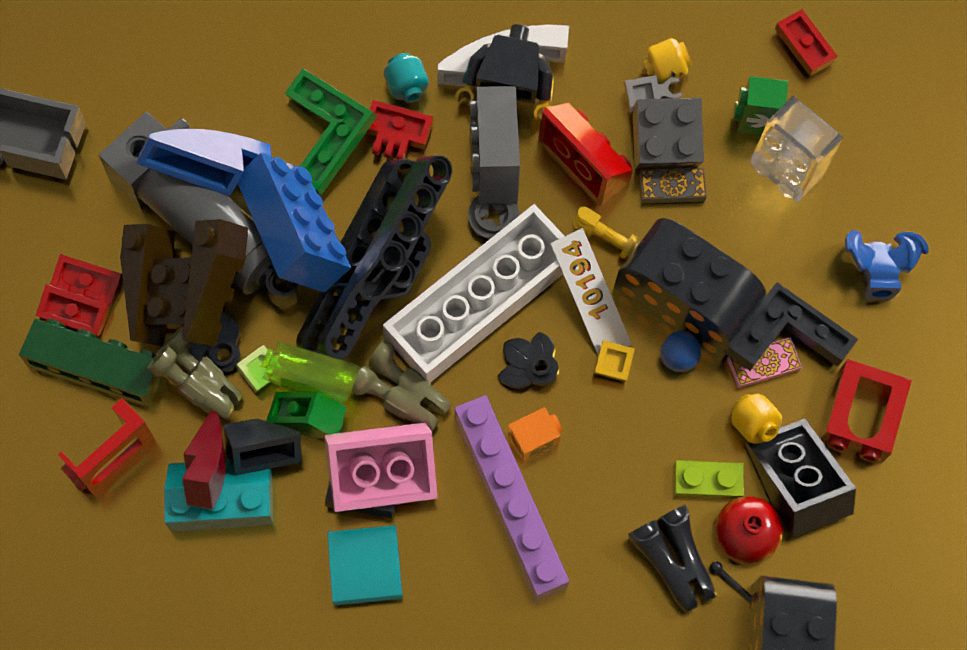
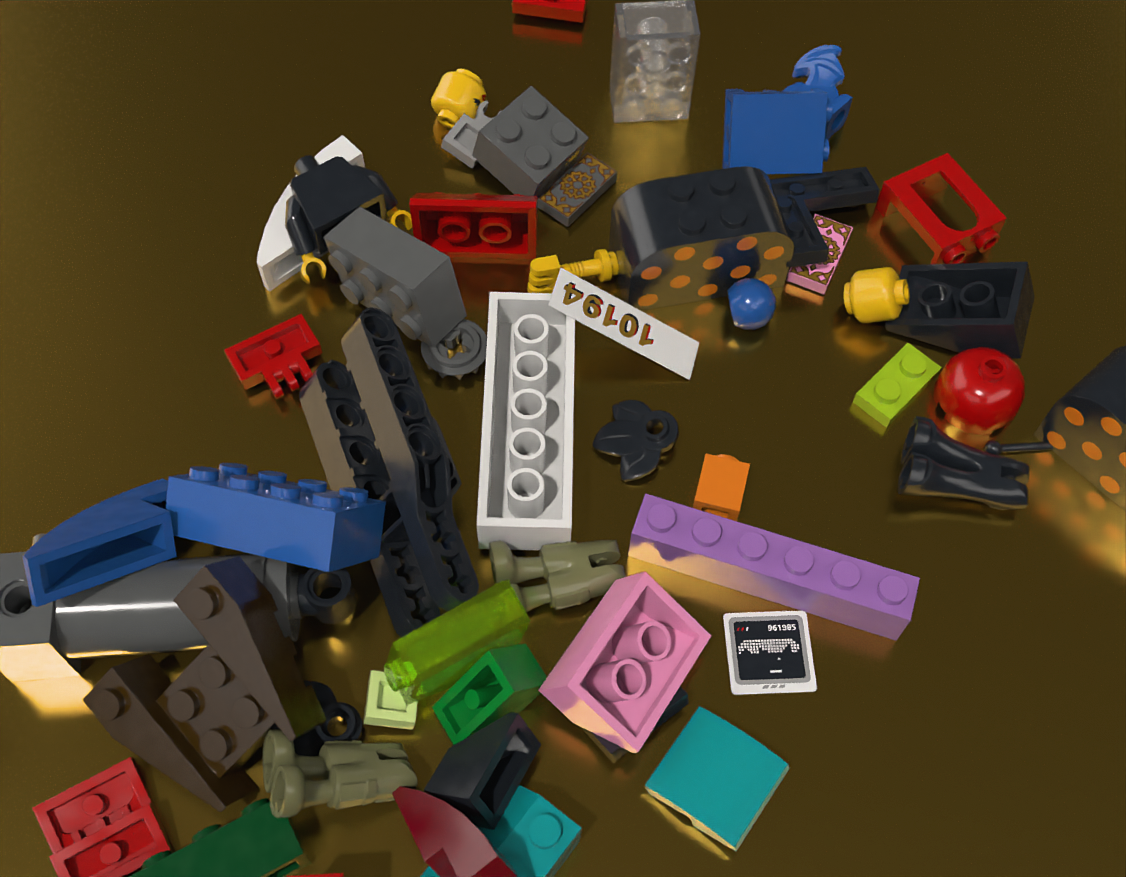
camera: 45 degrees left, 10 degrees down
green plate [284,68,377,195] -> none
teal head [383,53,429,103] -> none
yellow plate [594,340,635,382] -> none
green brick [732,76,788,137] -> none
none -> blue panel [722,88,832,174]
none -> sticker [723,611,817,695]

